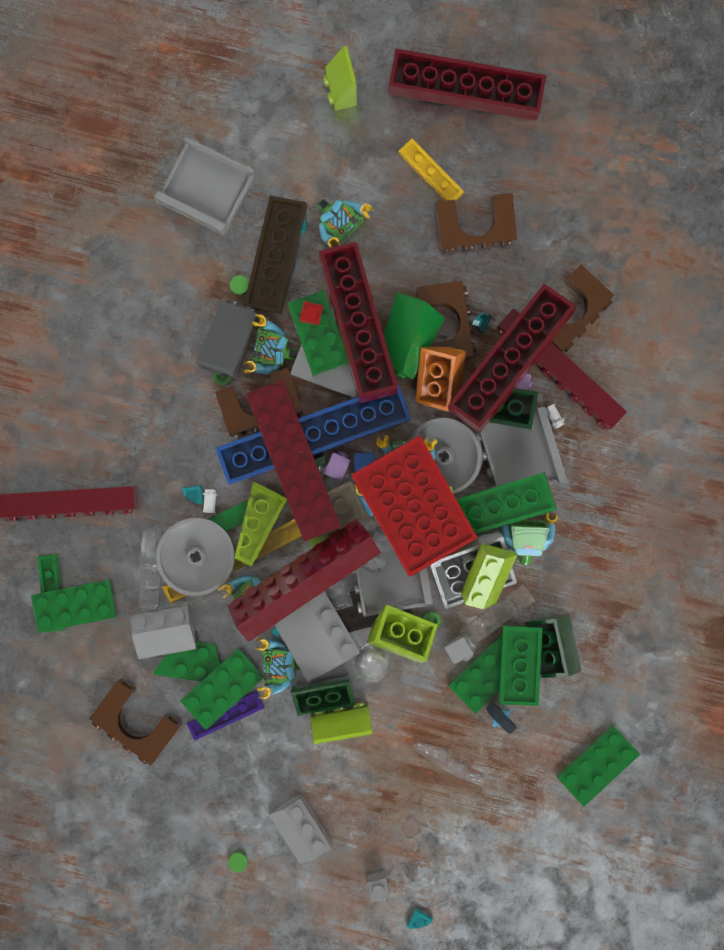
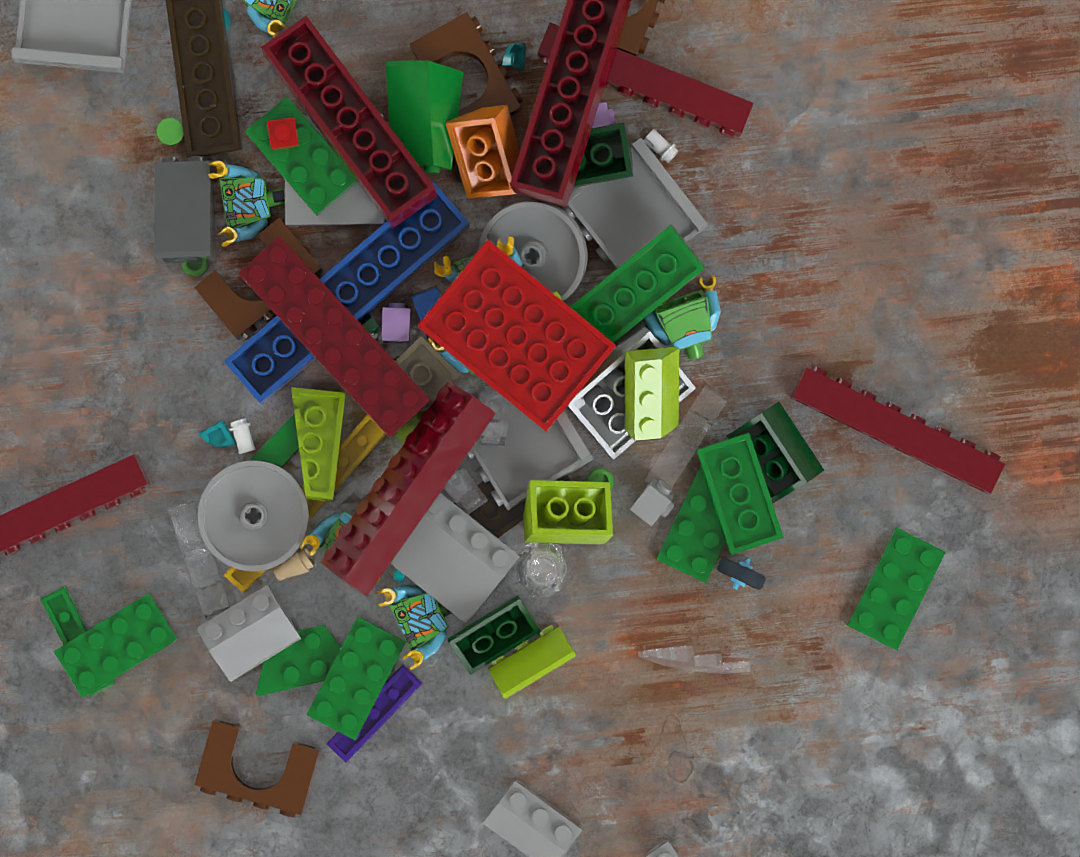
camera: 20 degrees left, 0 degrees up
none -> tan cone [273,547,315,581]
none -> dark red brick [790,366,1005,494]

